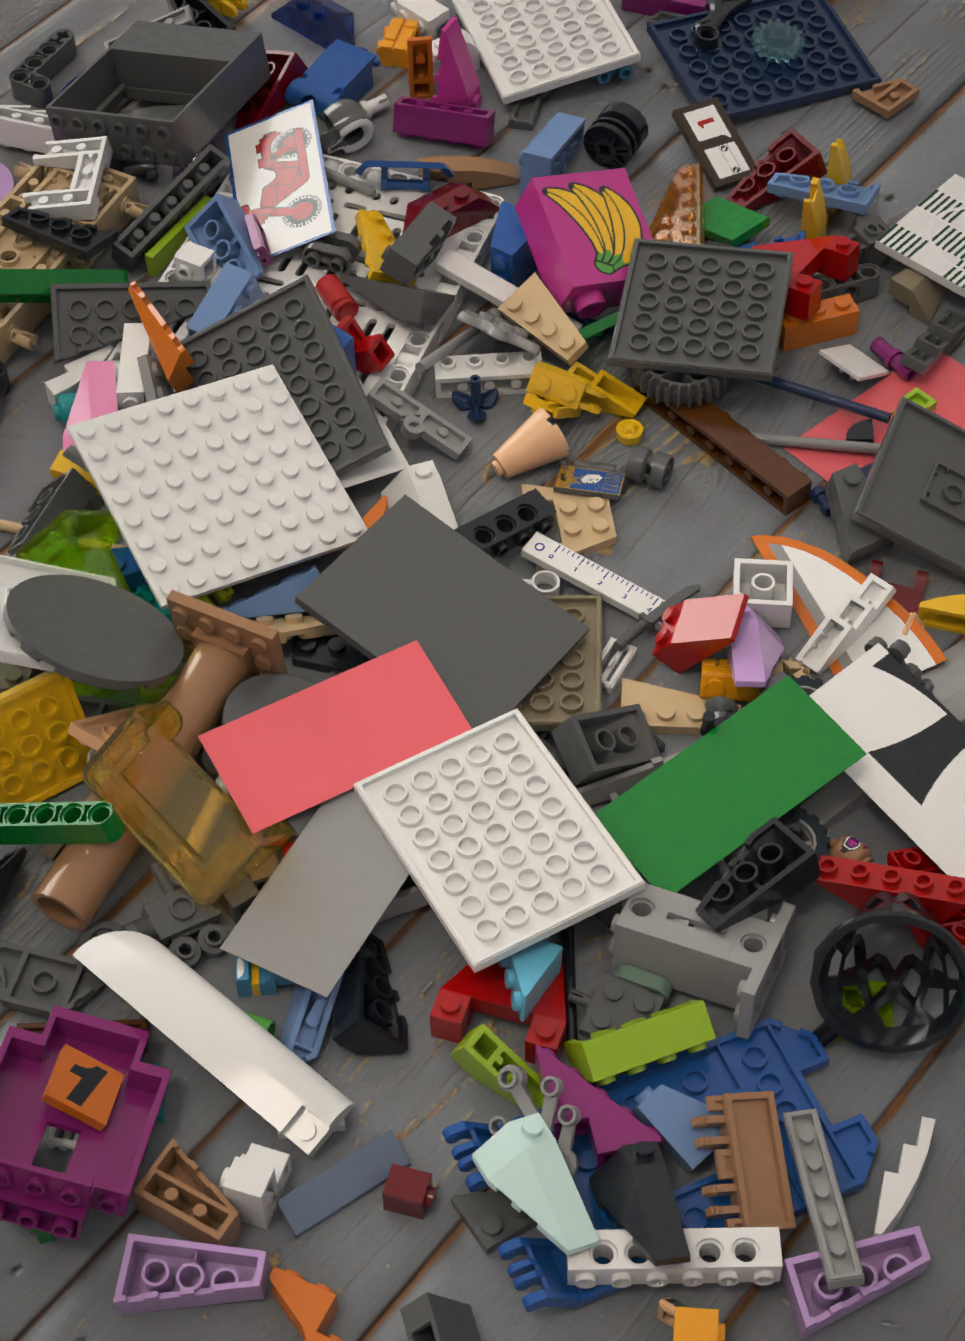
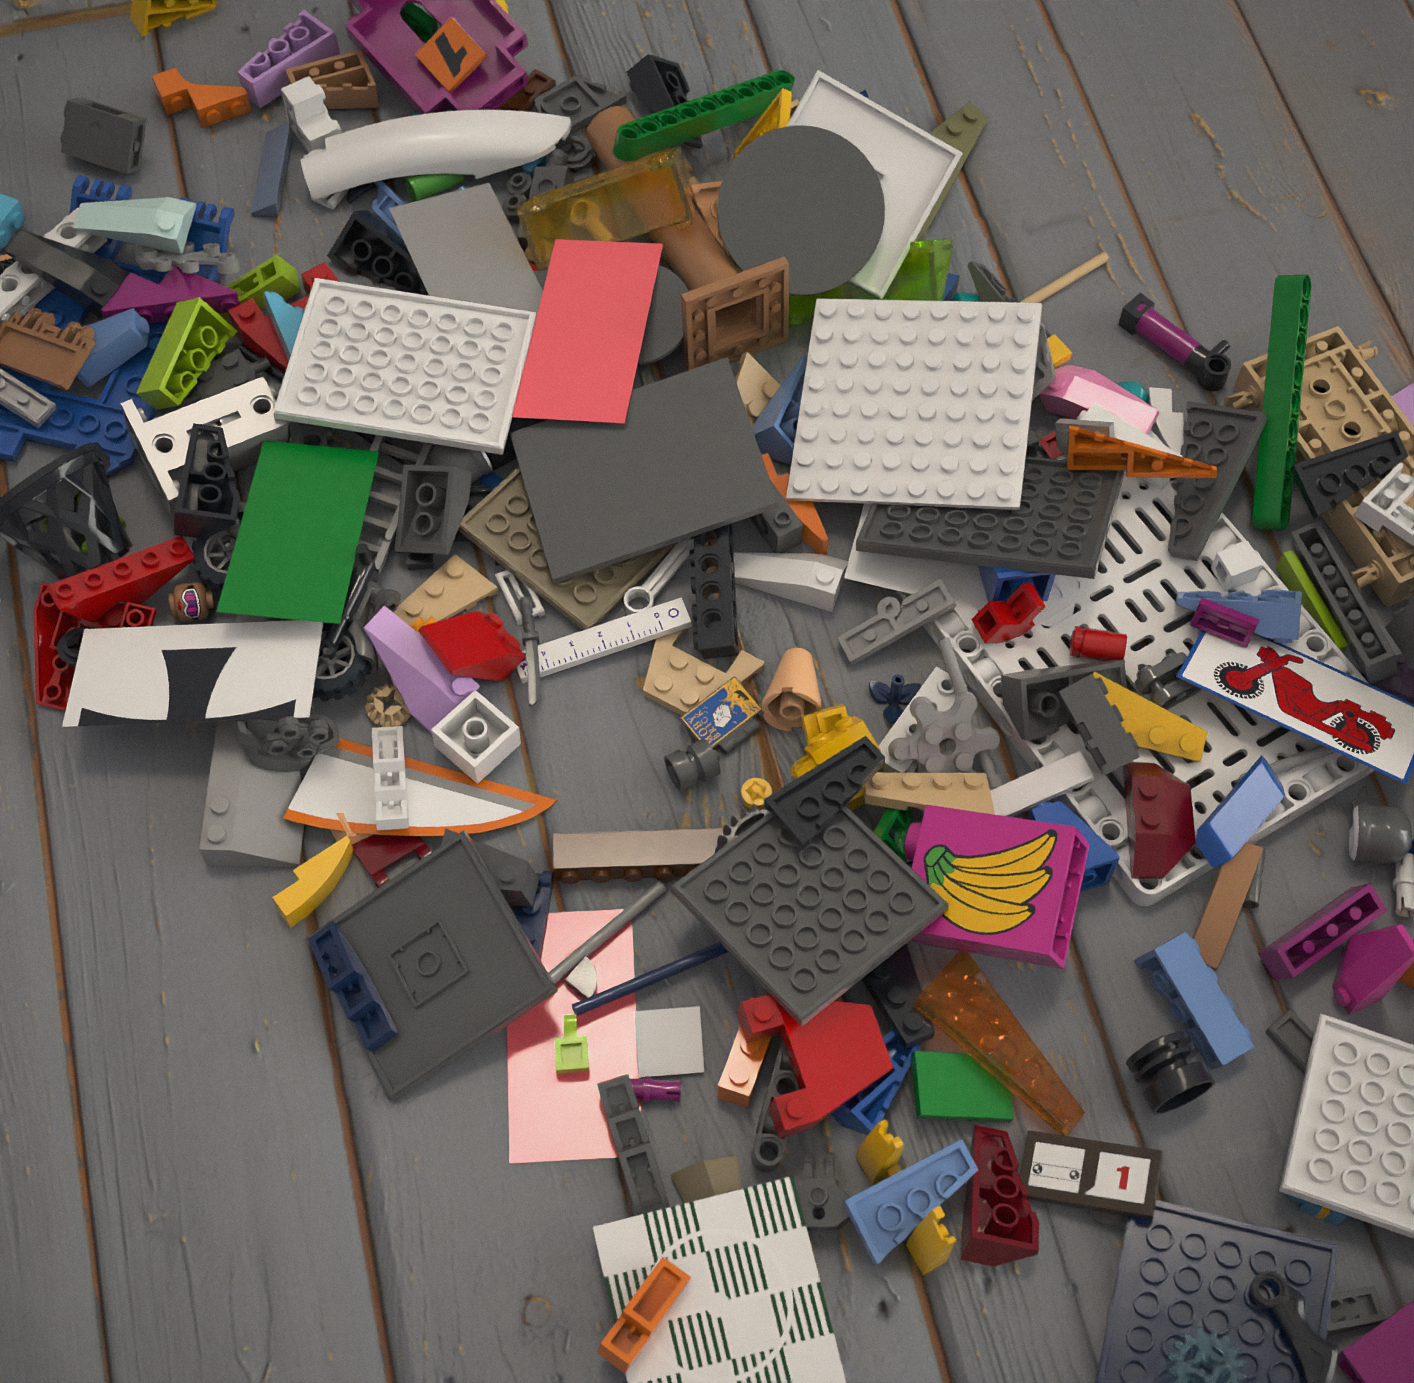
camera: 125 degrees right, 10 degrees up
medium blue wedge [186,262,265,335] -> none
dark red brick [382,1164,437,1220] -> none
none -> black wing [764,736,885,850]

